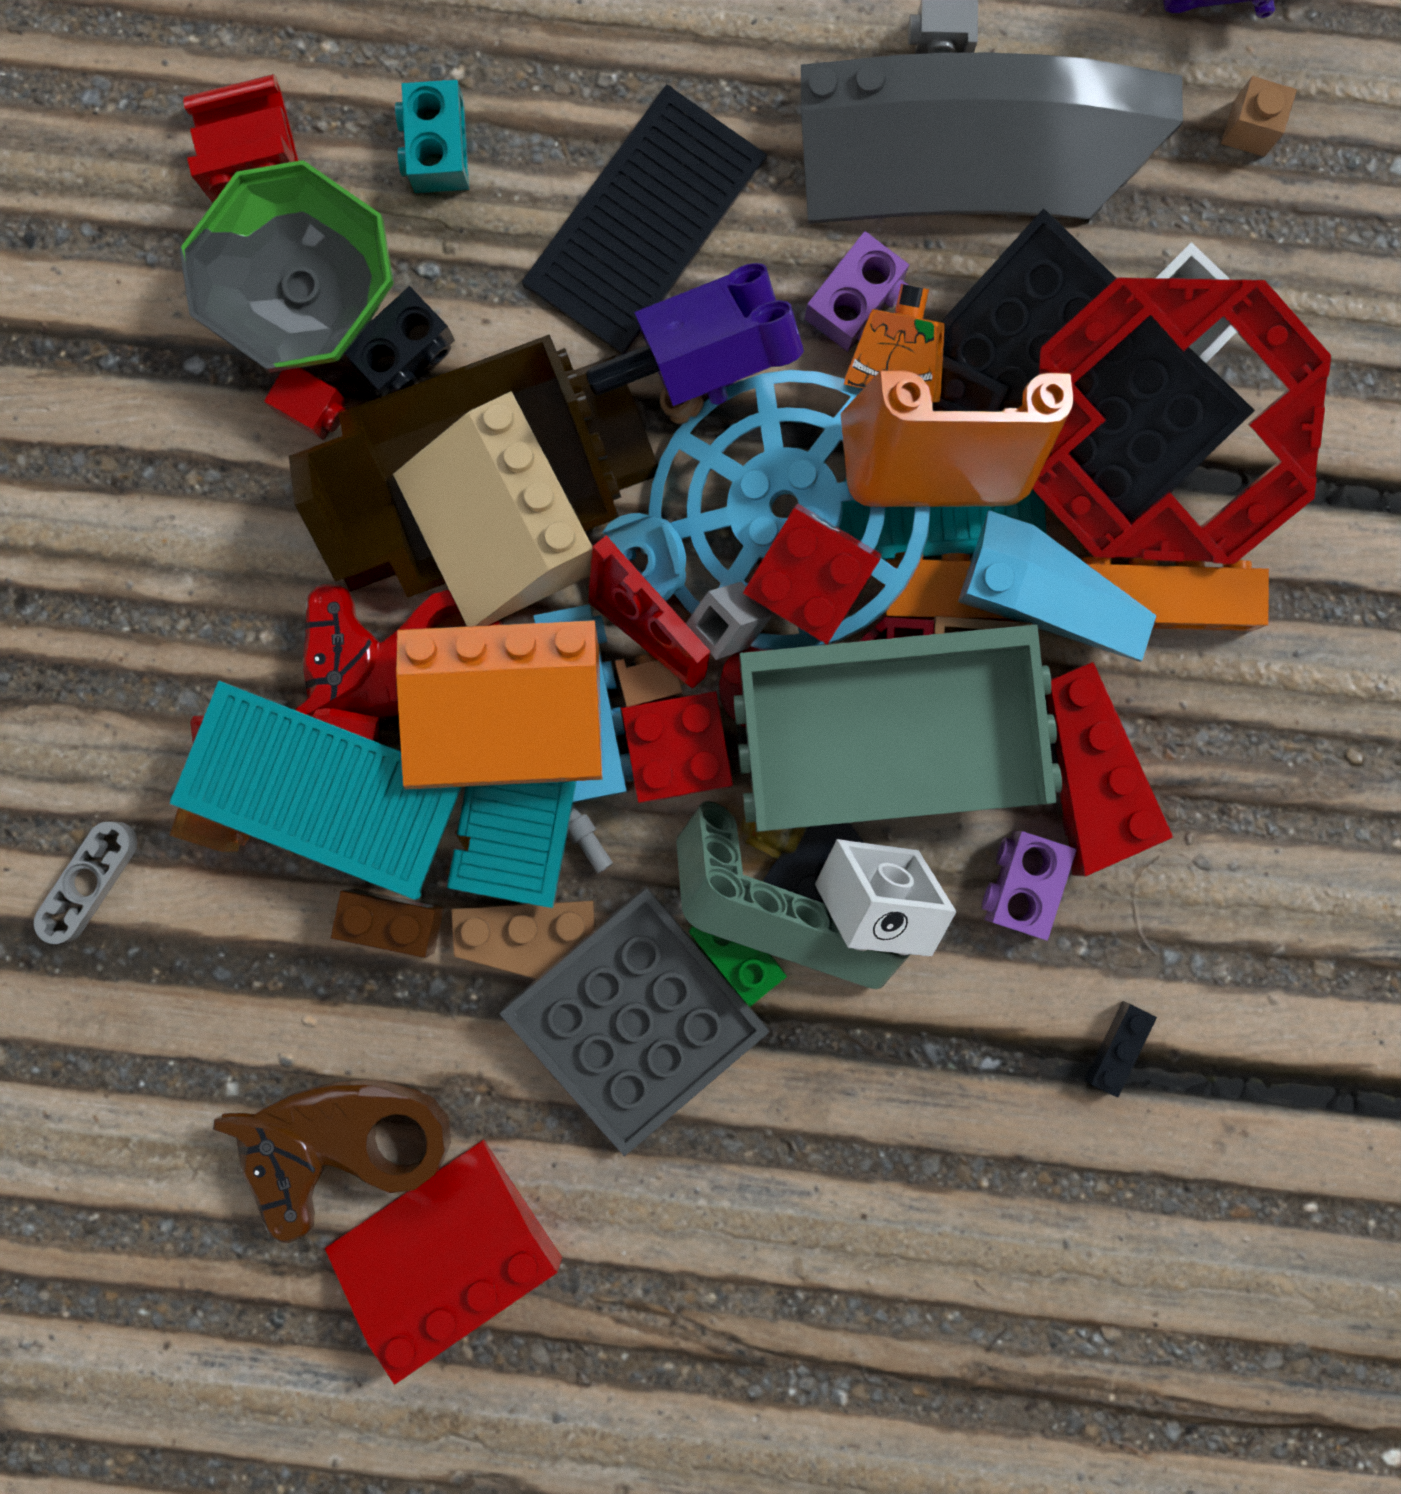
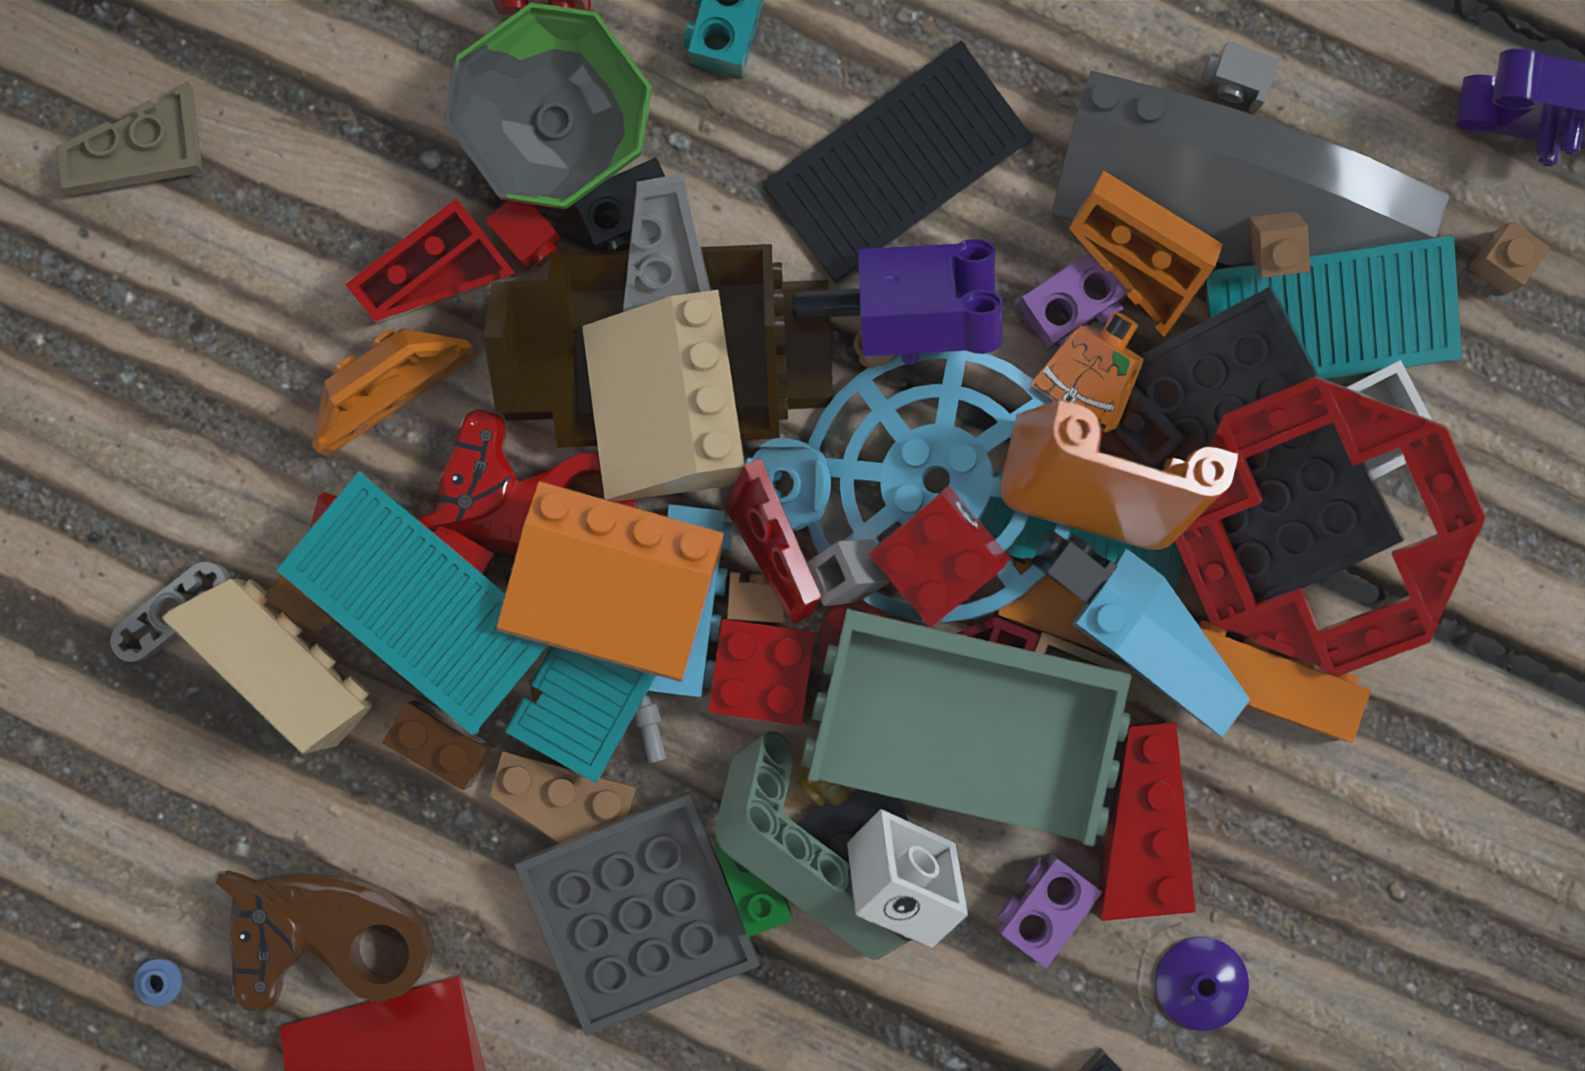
camera: 20 degrees right, 0 degrees up
none -> medium blue plate [134,958,183,1006]
none -> tan slope [162,579,374,754]
none -> orange wedge [312,328,479,457]
none -> red wedge [345,198,517,323]
none -> light grey wing [623,173,711,312]
none -> black brick [1030,531,1118,605]
none -> orange wedge [1069,171,1223,337]
none -> dark purple dish [1155,936,1249,1031]
none -> teal window [1205,235,1463,379]
none -> medium nougat brick [1250,211,1310,278]

